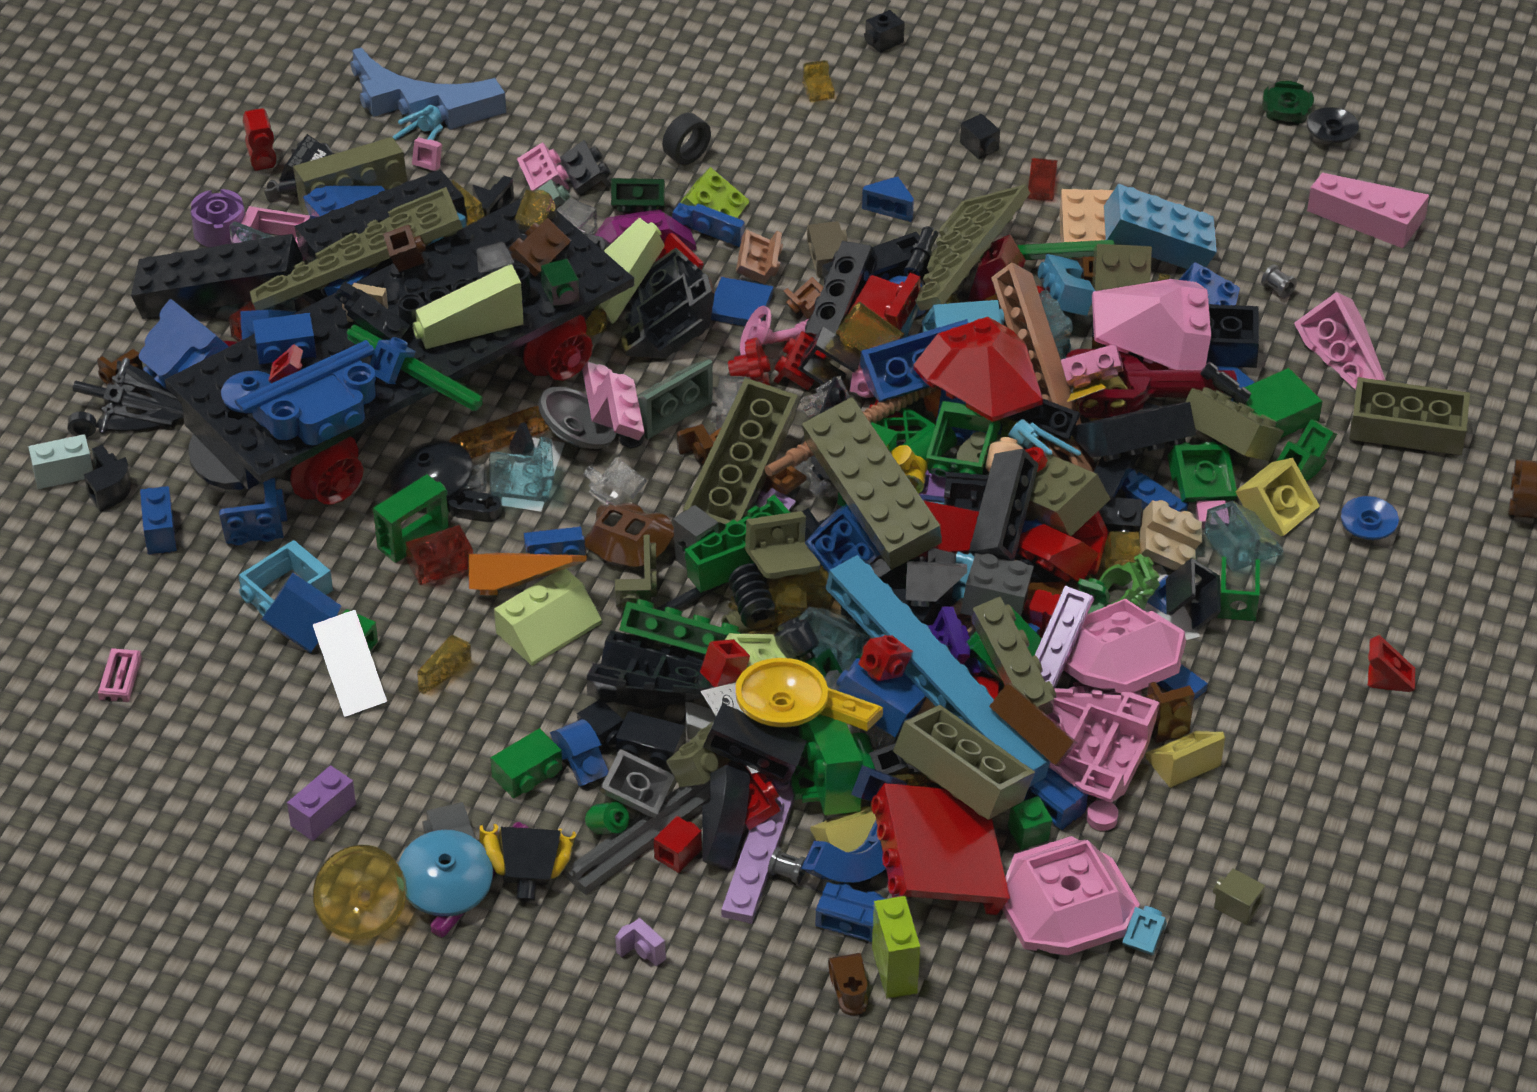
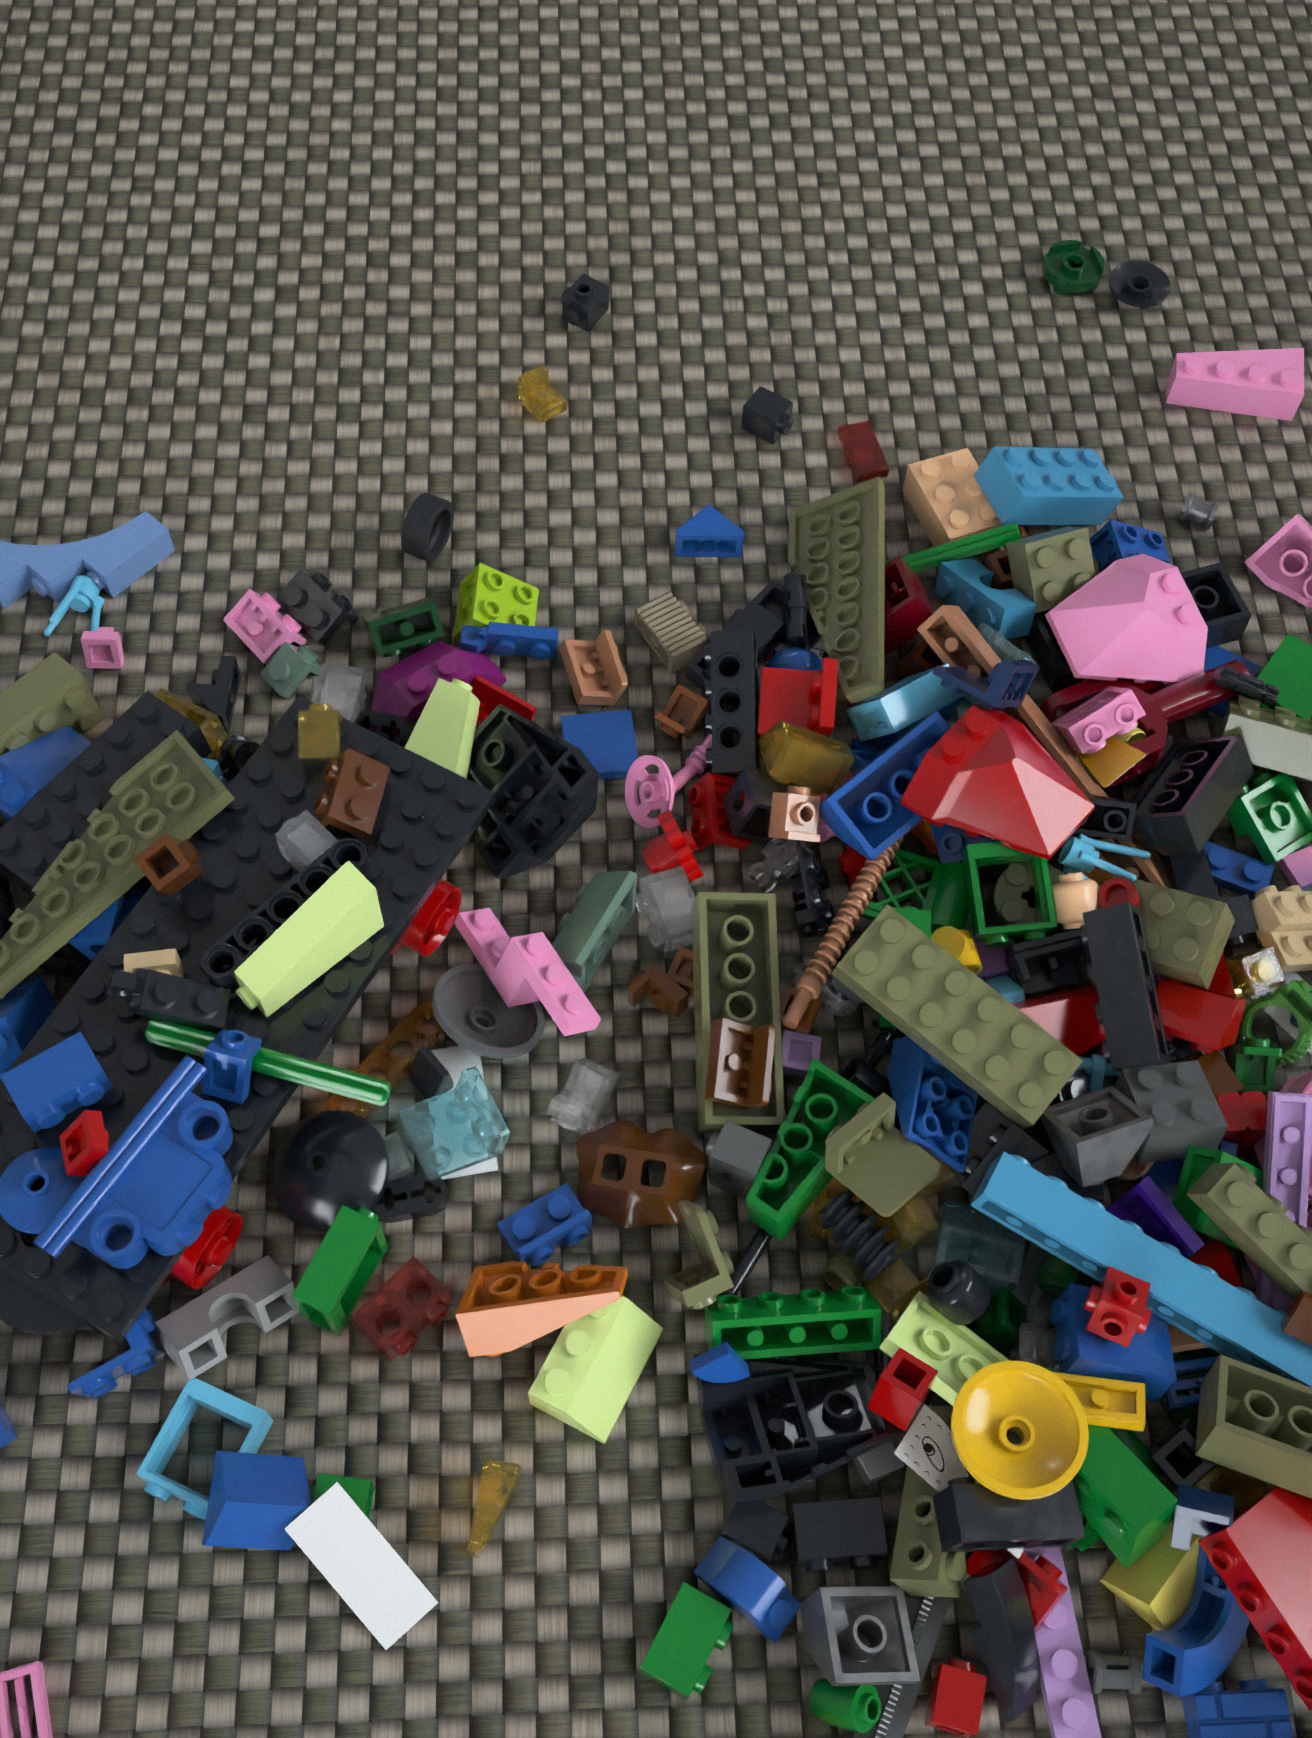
camera: 25 degrees left, 15 degrees up
dark green brick [541,259,580,307] -> none
none -> light grey arch [155,1255,300,1381]
none -> blue tile [689,1342,750,1383]
none -> reddish brown bracket [705,1018,776,1110]
none -> nougat brick [768,786,821,842]
none -> dark blue bracket [933,659,1040,710]

